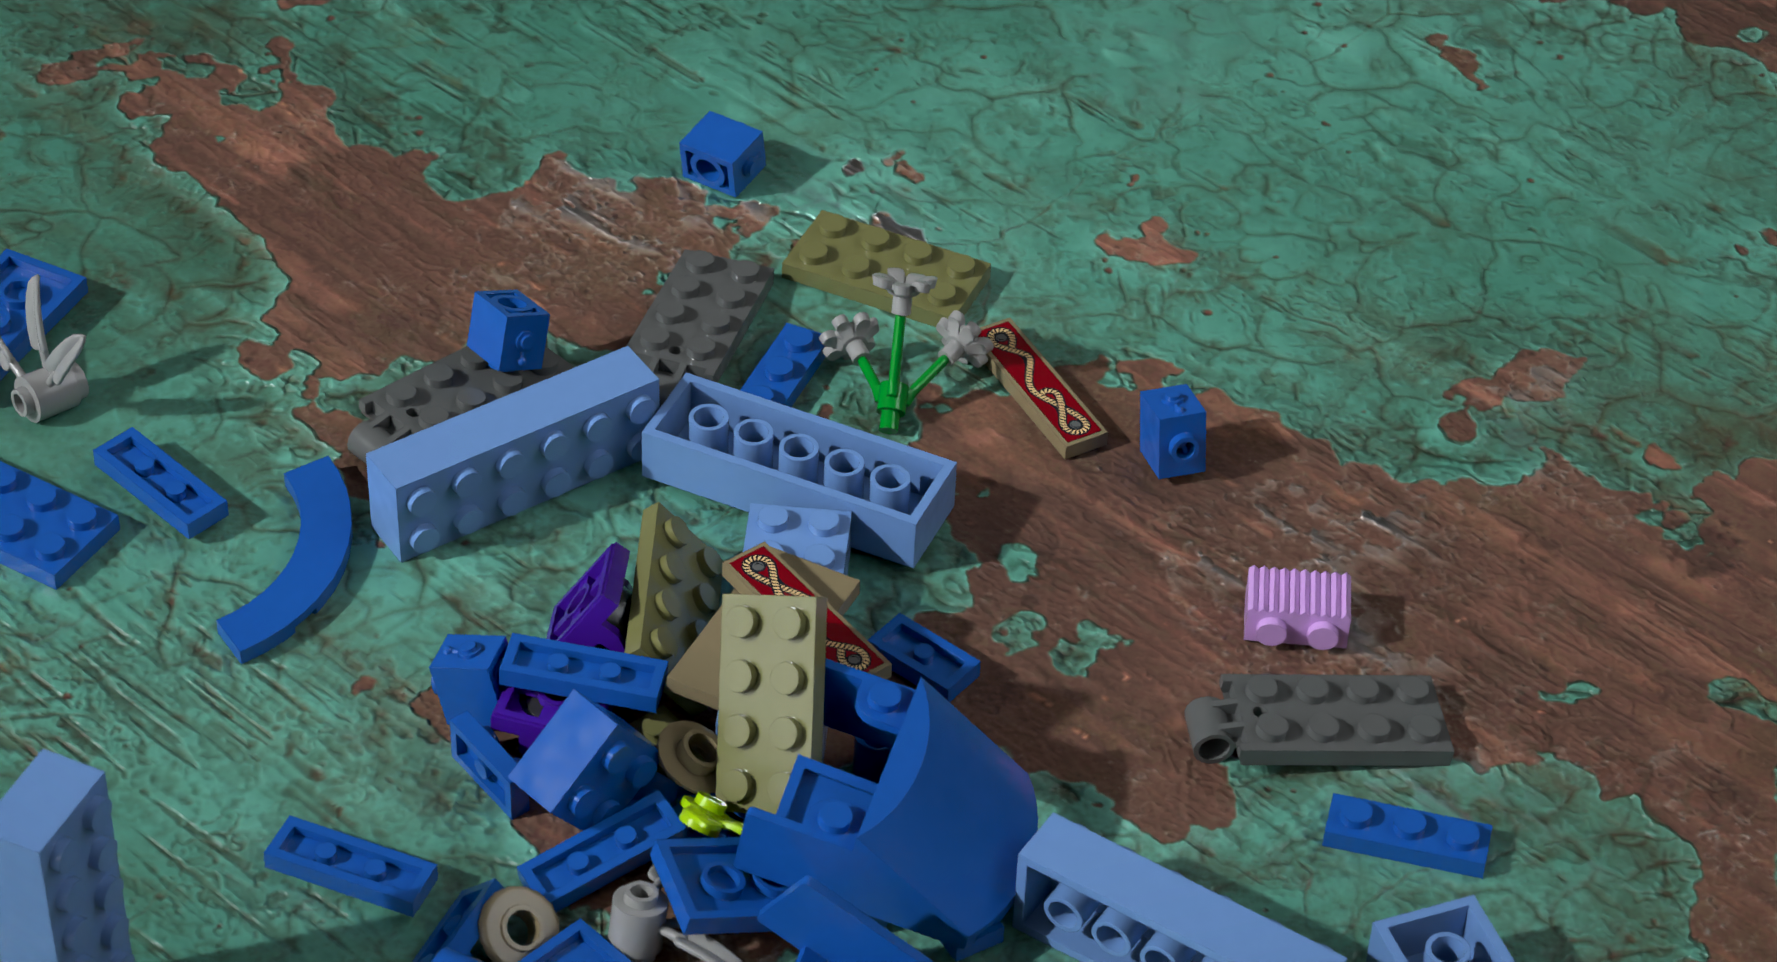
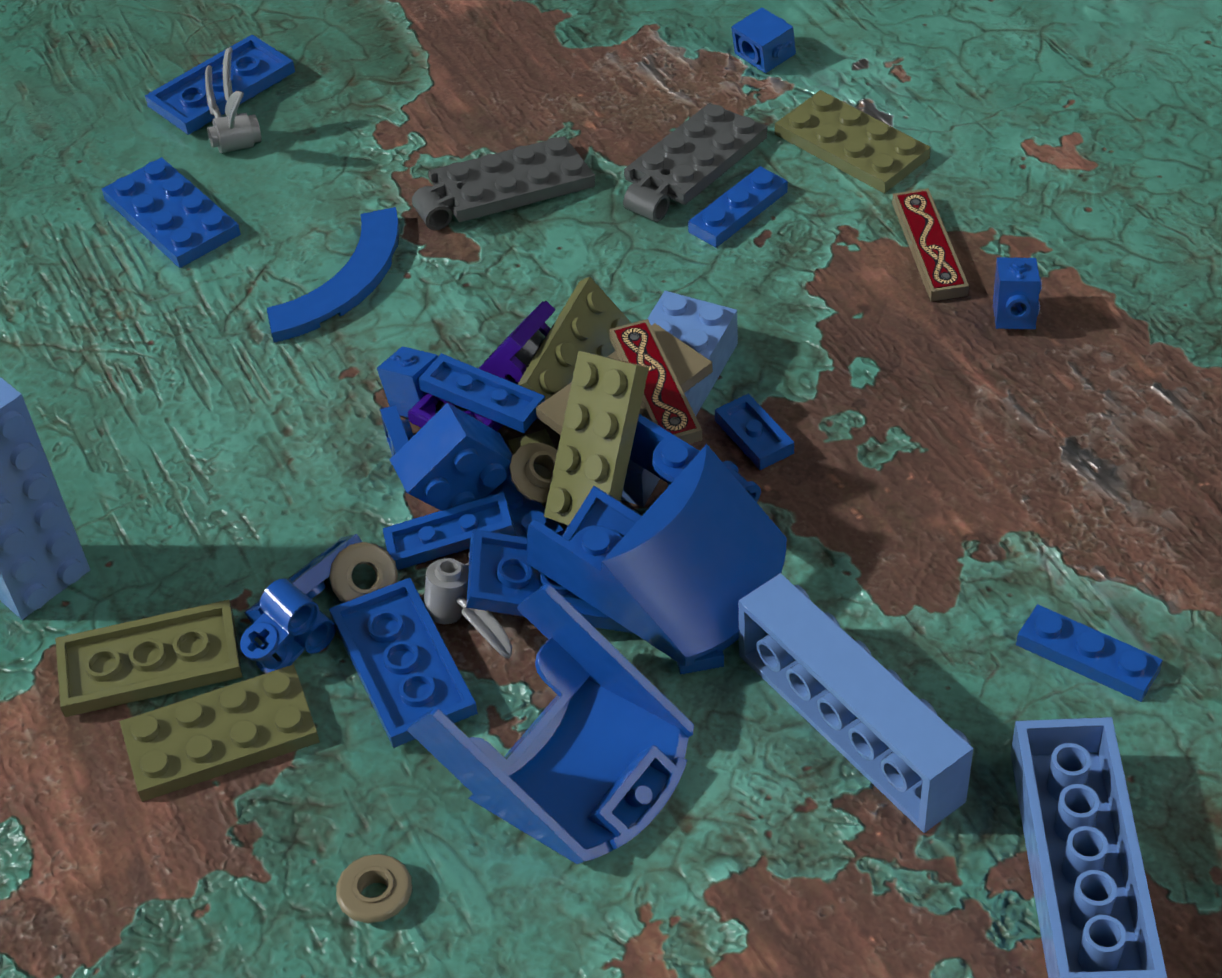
camera: 25 degrees right, 5 degrees up
blue plate [93,427,229,539] -> none
blue plate [264,815,438,917] -> none
medium blue brick [366,346,660,563] -> none
blue head [467,289,550,372] -> none
medium blue brick [641,372,957,569] -> none
lime plate [679,791,743,838] -> none
light grey plant [819,268,994,434] -> none
dark grey hinge [1184,674,1455,766] -> none
lavender brick [1244,565,1351,650] -> none

